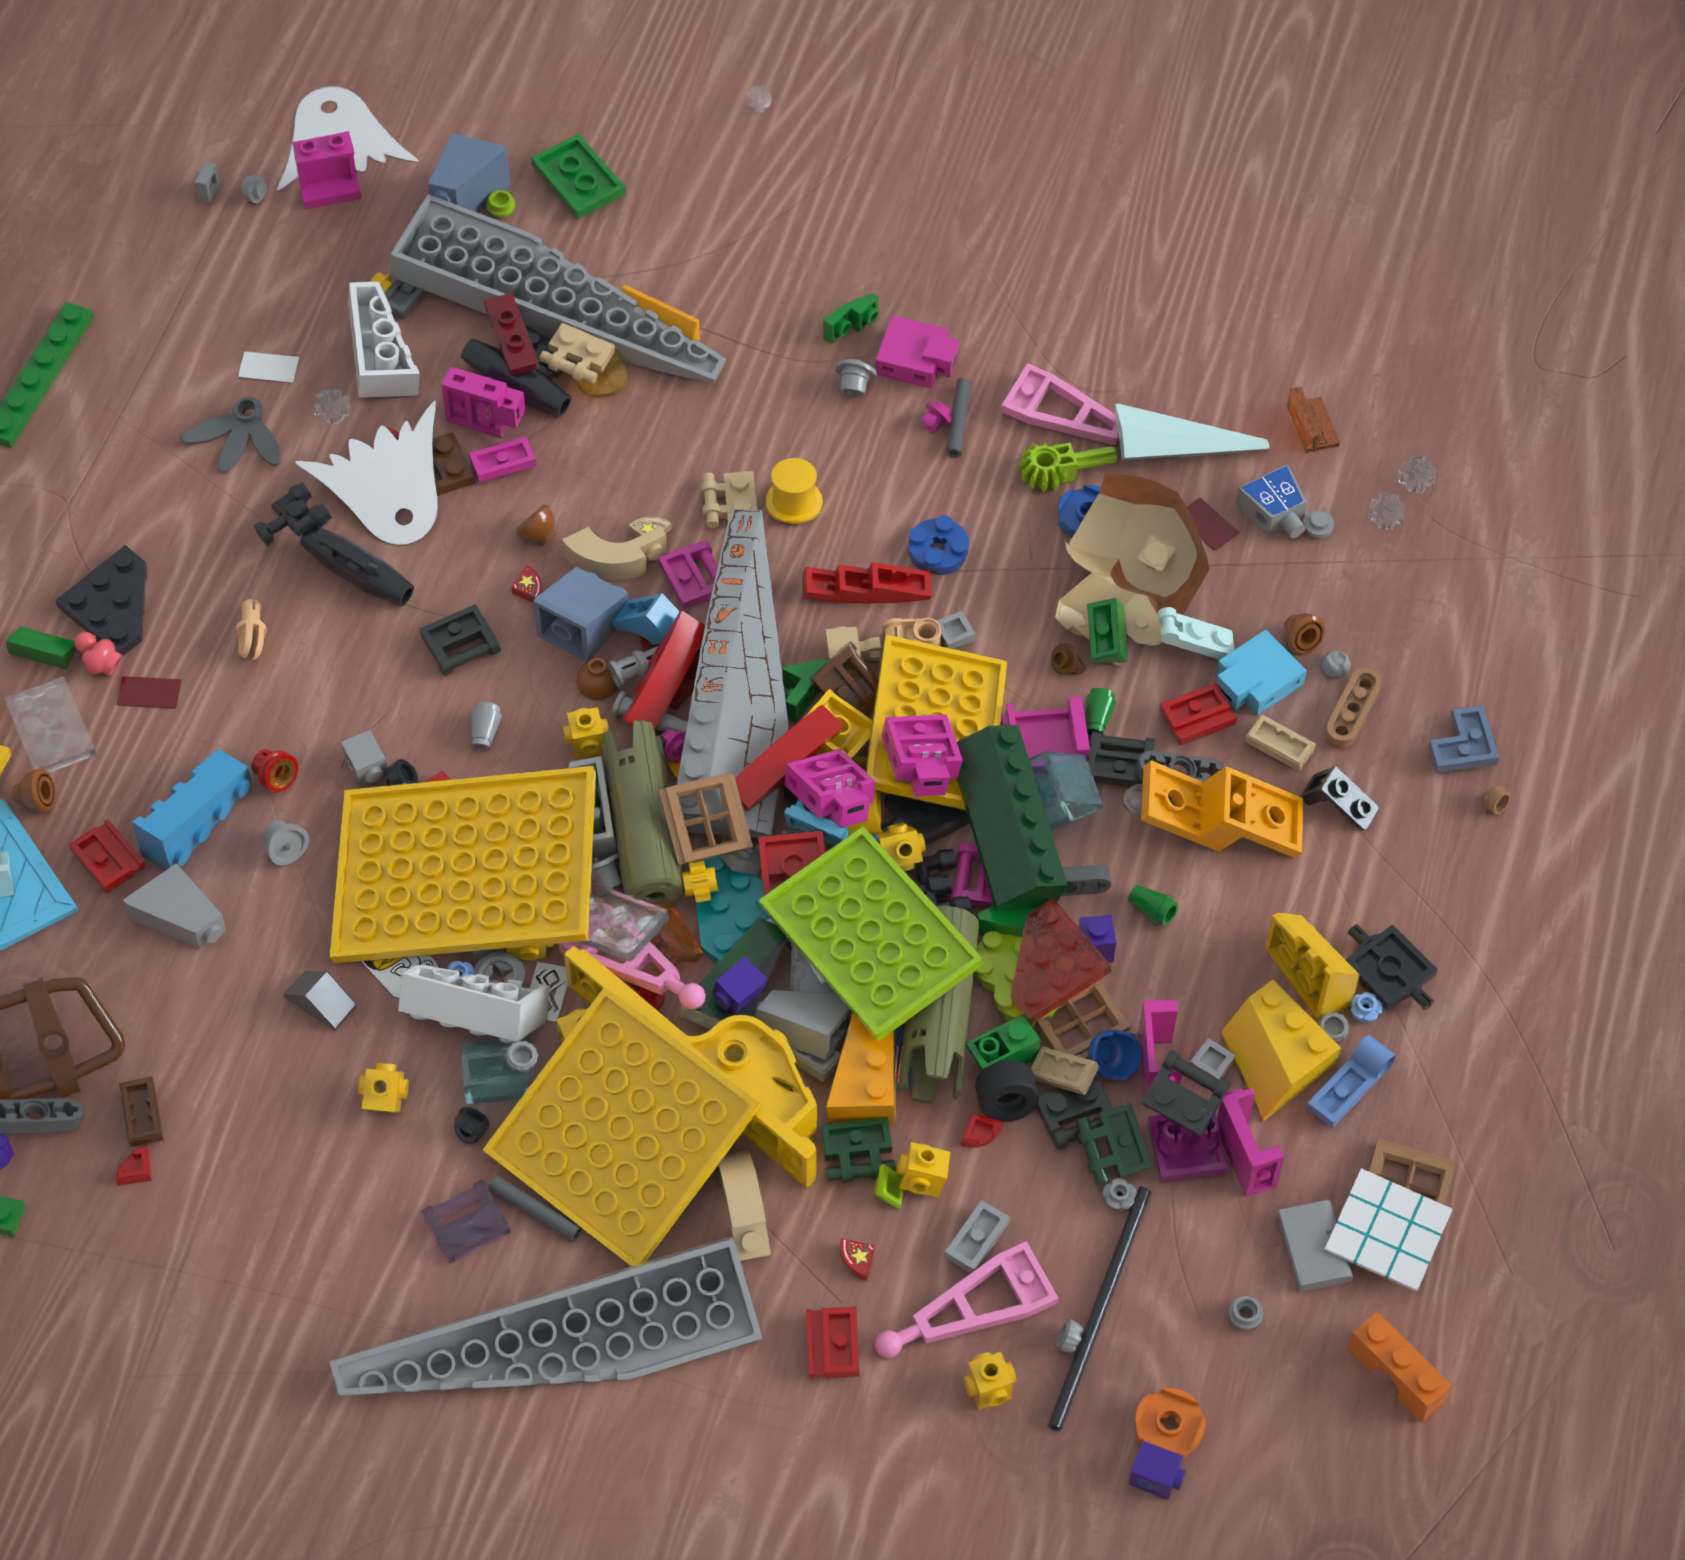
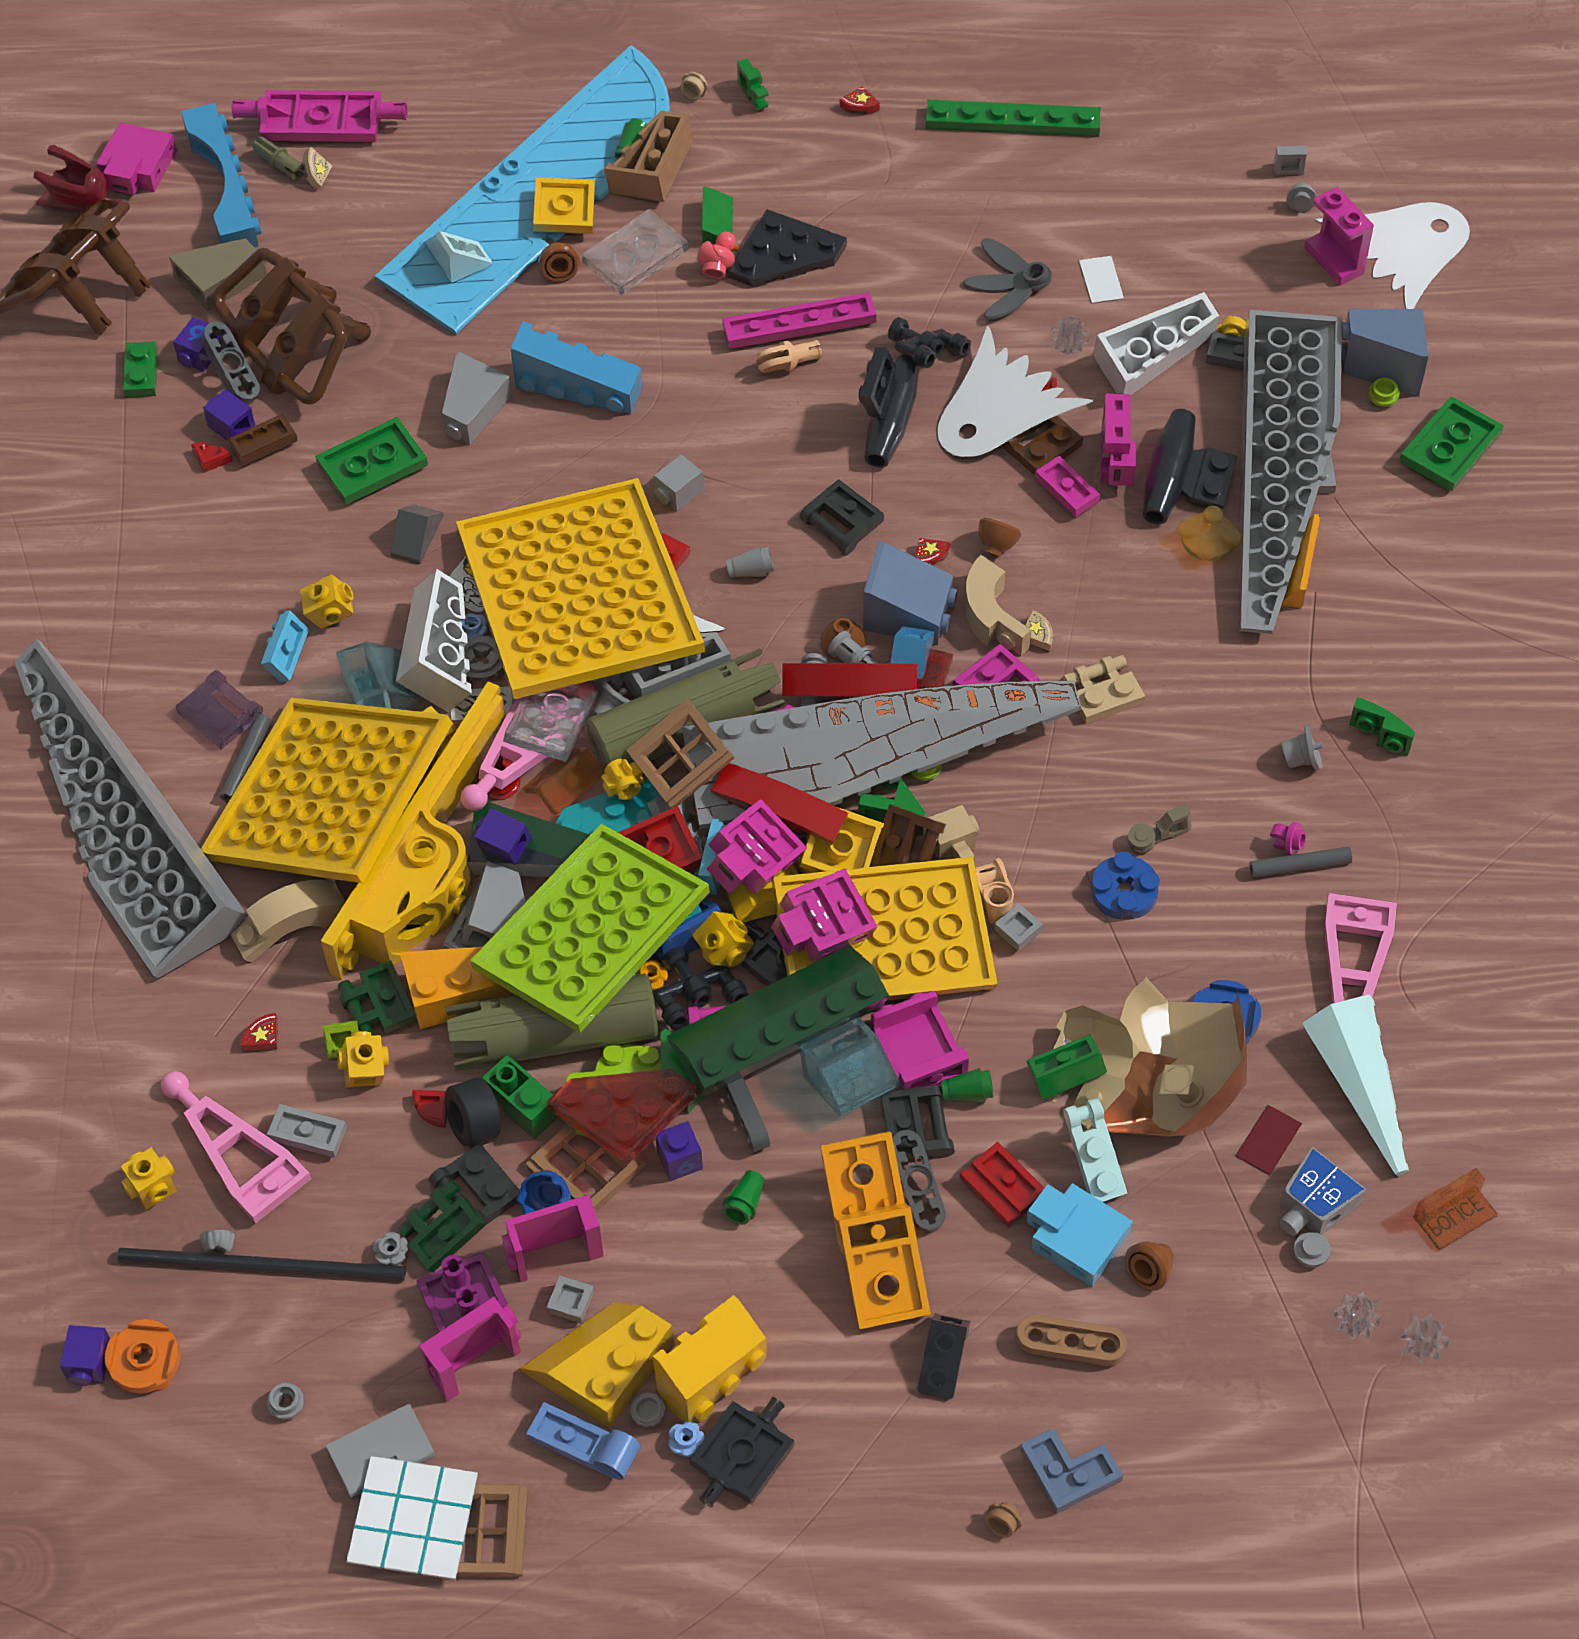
camera: 75 degrees right, 0 degrees up
red plate [69,819,146,893] -> none
dark red sticker [117,676,181,708] -> none
red piece [251,749,299,793] -> none
light grey piece [264,820,309,866] -> none
black tile [387,759,418,786] -> none
black tile [454,1107,490,1144] -> none
dark red plate [484,293,539,376] -> none
light grey piece [505,1041,538,1072] -> none
tan plate [539,323,615,384] -> none
yellow brick [563,707,609,759] -> none
yellow piece [765,458,823,524] -> none
red slope [802,562,931,604] -> none
red plate [806,1307,860,1379] -> none
dark pink piece [875,316,959,388] -> none
lime gear [1018,441,1117,493] -> none
tan plate [1031,1046,1100,1095] -> none
reddish brown plate [1051,643,1086,675] -> none
pearl dark grey plate [1141,1050,1231,1137] -> none
tan plate [1245,714,1316,771] -> none
light grey piece [1320,650,1351,678] -> none
orange arch [1347,1311,1452,1423] -> none
none -> dark purple brick [203,389,255,441]
none -> medium azure plate [261,610,309,682]
none -> green plate [315,417,428,505]
none -> dark pink plate [722,292,877,349]
none -> dark tan piece [1128,805,1192,853]

